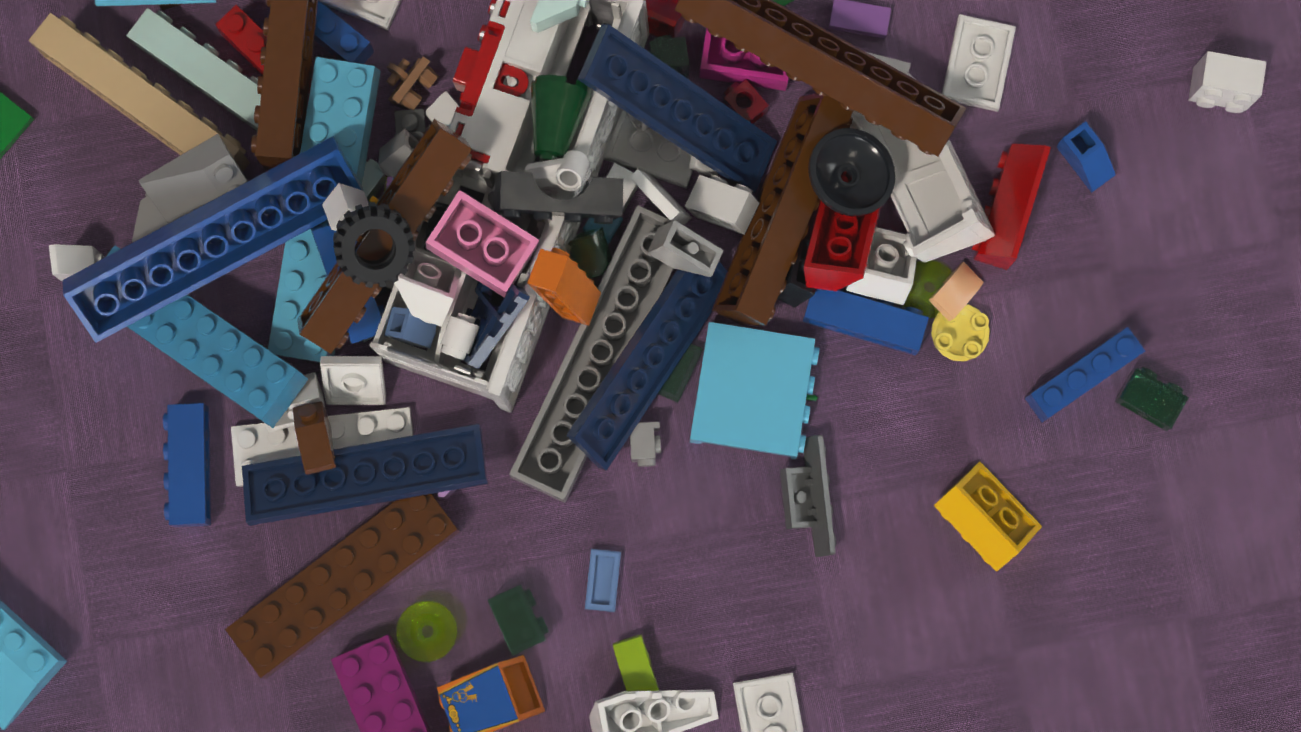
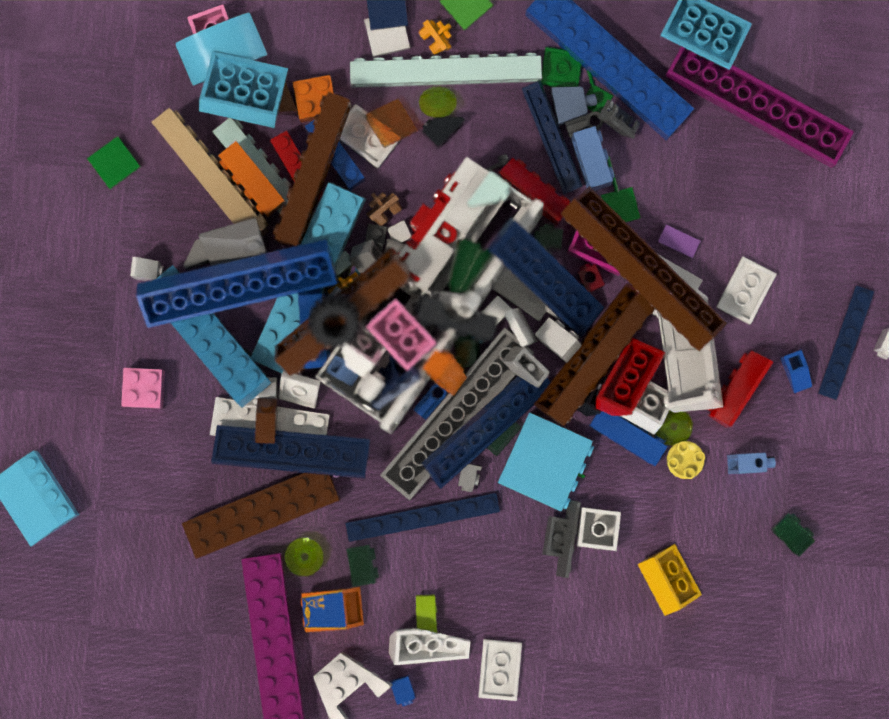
camera: 20 degrees right, 5 degrees up
blue brick [163,403,211,527] -> none
white brick [322,183,368,231] -> none
medium blue tile [585,549,621,612] -> none
black dish [808,128,895,216] -> none
light nougat slope [929,261,984,321] -> none
blue brick [1025,327,1145,422] -> none
none -> bright pink brick [121,368,165,409]
none -> orange brick [218,141,286,217]
none -> dark blue plate [345,493,500,542]
none -> blue piece [413,383,448,420]
none -> white brick [576,507,621,551]
none -> medium blue torso [727,453,776,474]
none -> dark blue plate [817,285,874,400]

